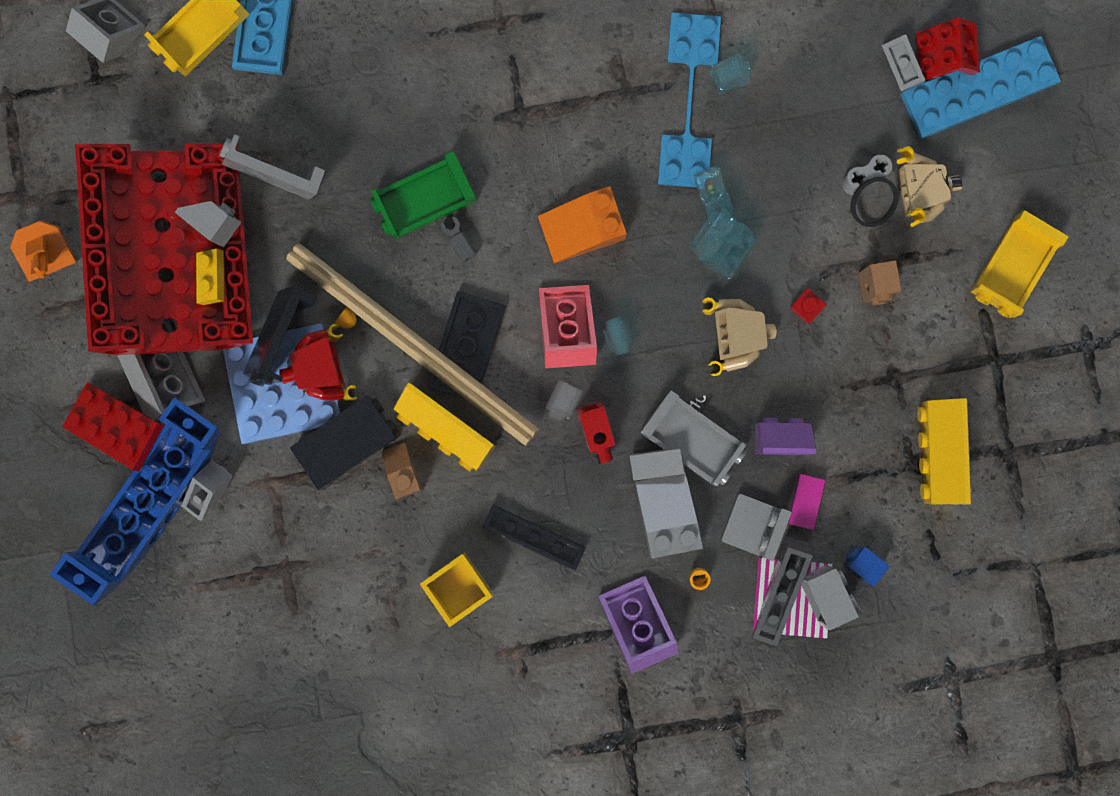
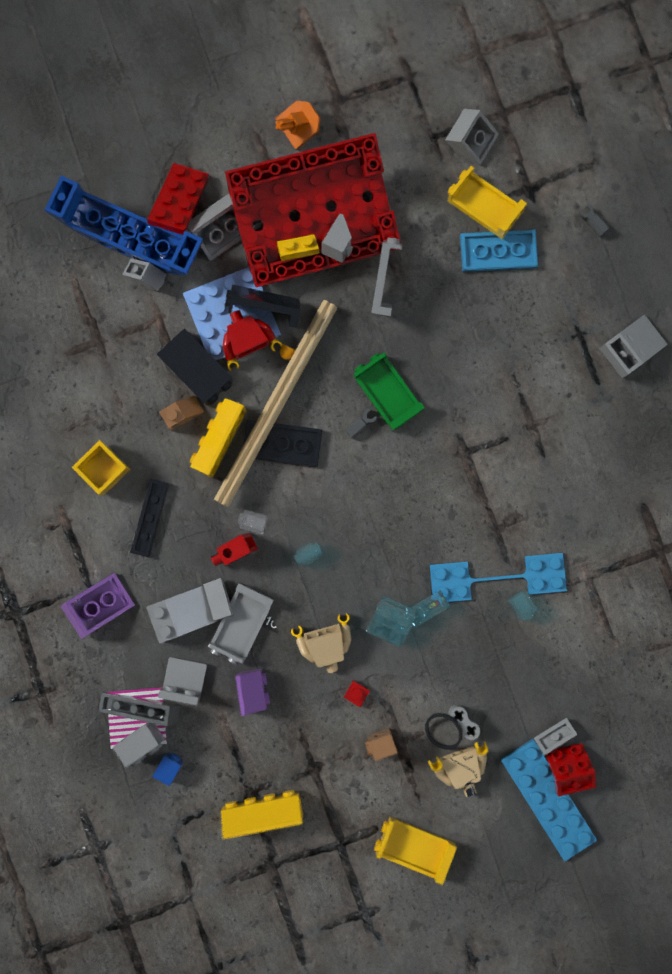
camera: 75 degrees right, 0 degrees up
orange slope [538,186,627,264] -> none
coral slope [539,285,597,368] -> none
light orange hinge [689,568,711,590] -> none
dark pink tile [788,474,825,530] -> none

